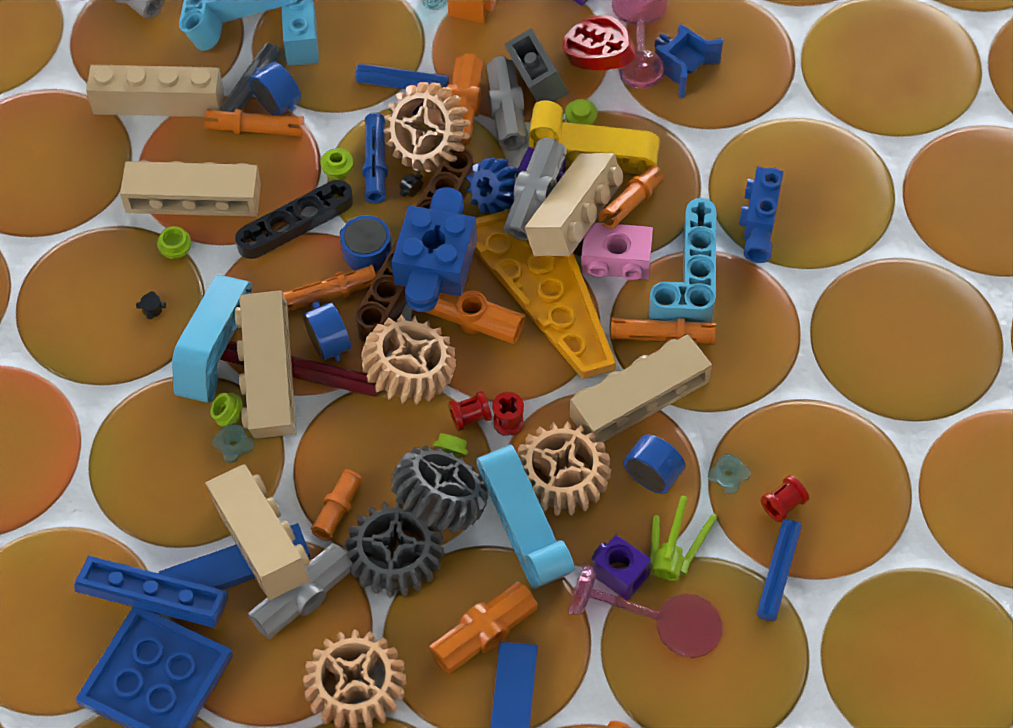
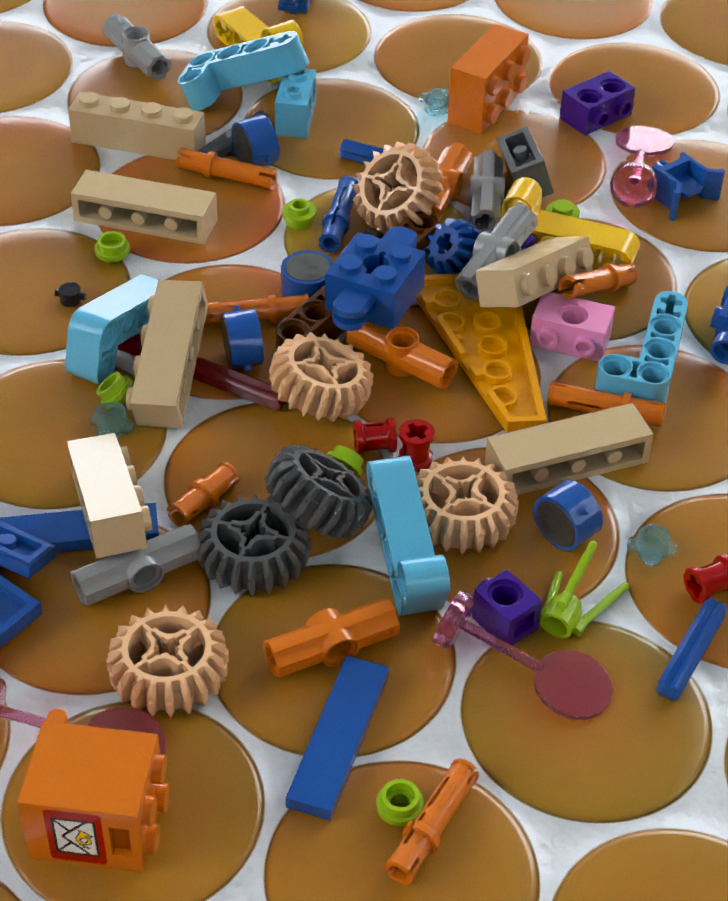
camera: 10 degrees right, 15 degrees down
black beam [235,180,353,259] -> none
red piece [562,15,635,70] -> none

